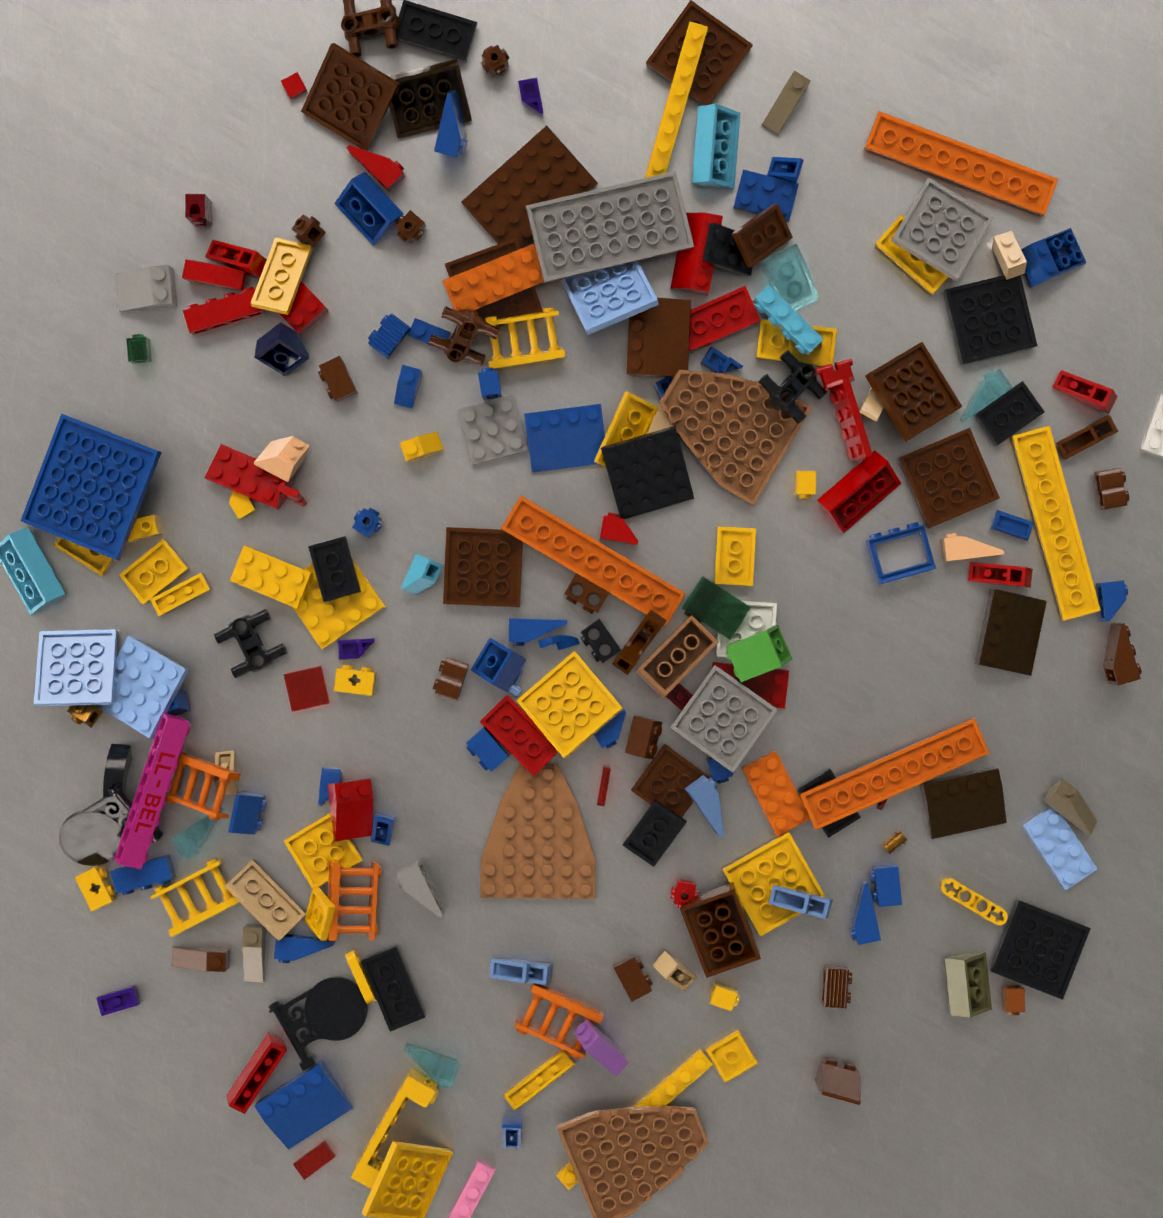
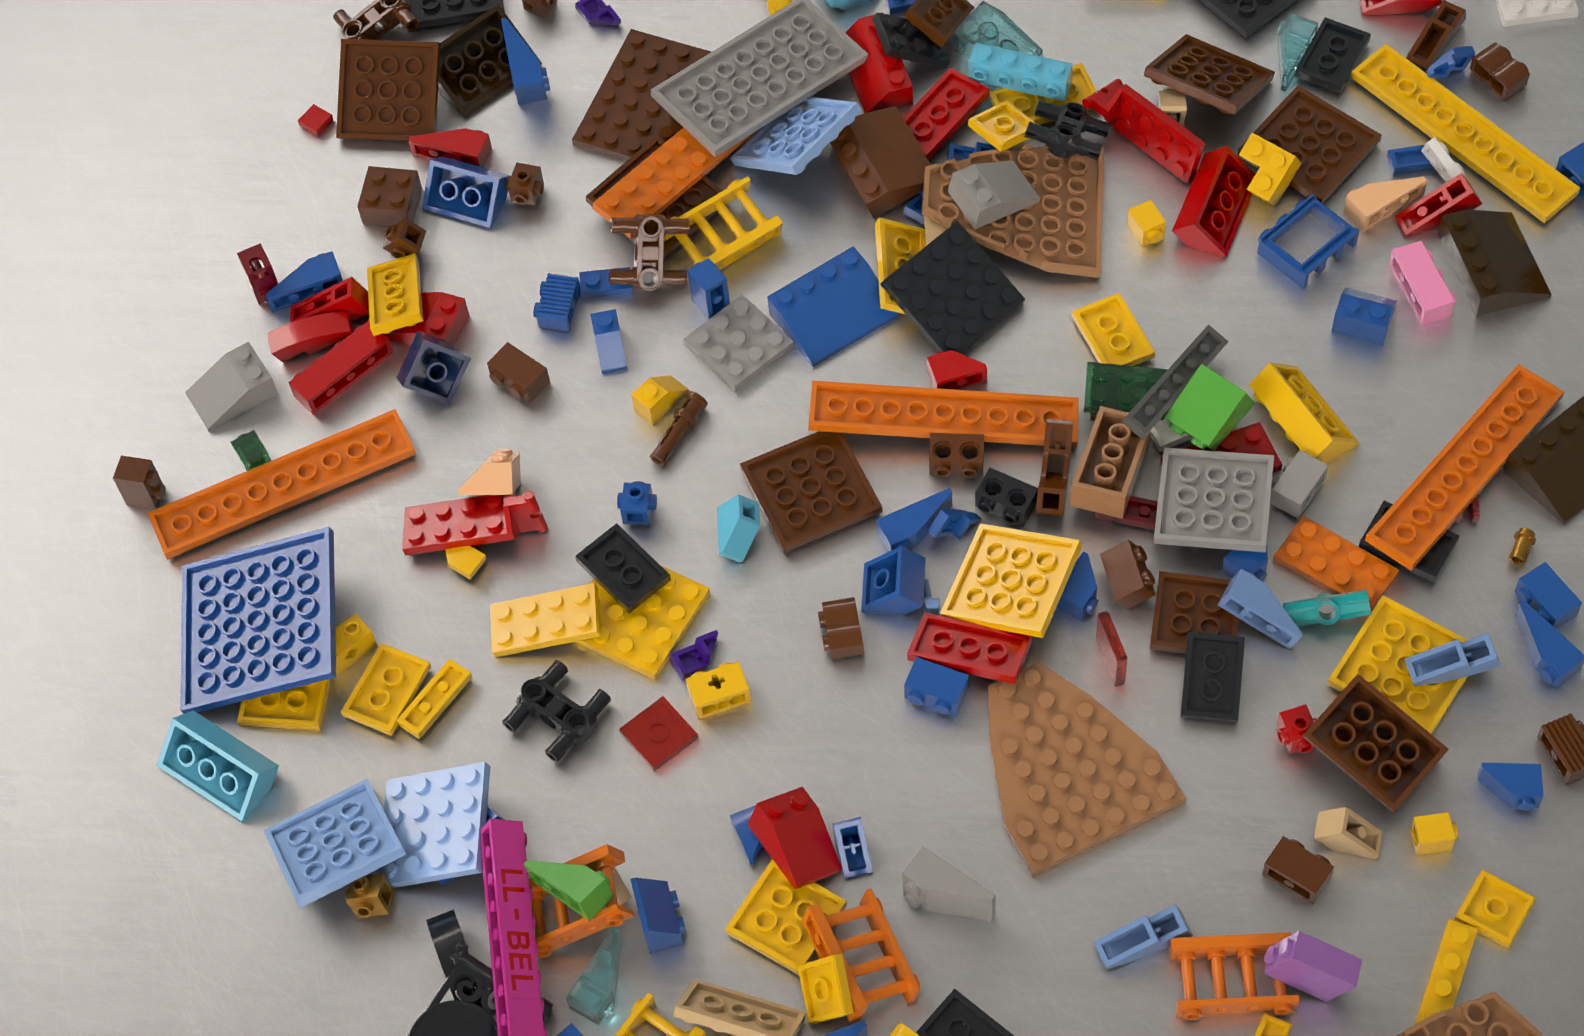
camera: 20 degrees left, 30 degrees down
none -> reddish brown brick [113,455,166,510]
none -> orange plate [148,409,416,559]
none -> blue slope [266,251,343,313]
none -> reddish brown brick [357,166,422,227]
none -> bright green slope [523,860,614,921]
none -> reddish brown pin [649,391,708,466]
none -> light grey slope [948,161,1040,229]
none -> yellow tile [968,100,1037,152]
none -> dark grey plate [1122,324,1229,439]
none -> yellow brick [1239,133,1302,207]
none -> yellow slope [1249,362,1359,464]
none -> light grey brick [1270,450,1328,518]
none -> teal piece [1283,589,1371,627]
none -> blue slope [1331,287,1397,345]
none -> bright pink brick [1389,241,1456,325]
none -> white plate [1421,137,1464,183]
none -> blue slope [1426,46,1476,78]
none -> blue slope [1477,762,1544,811]

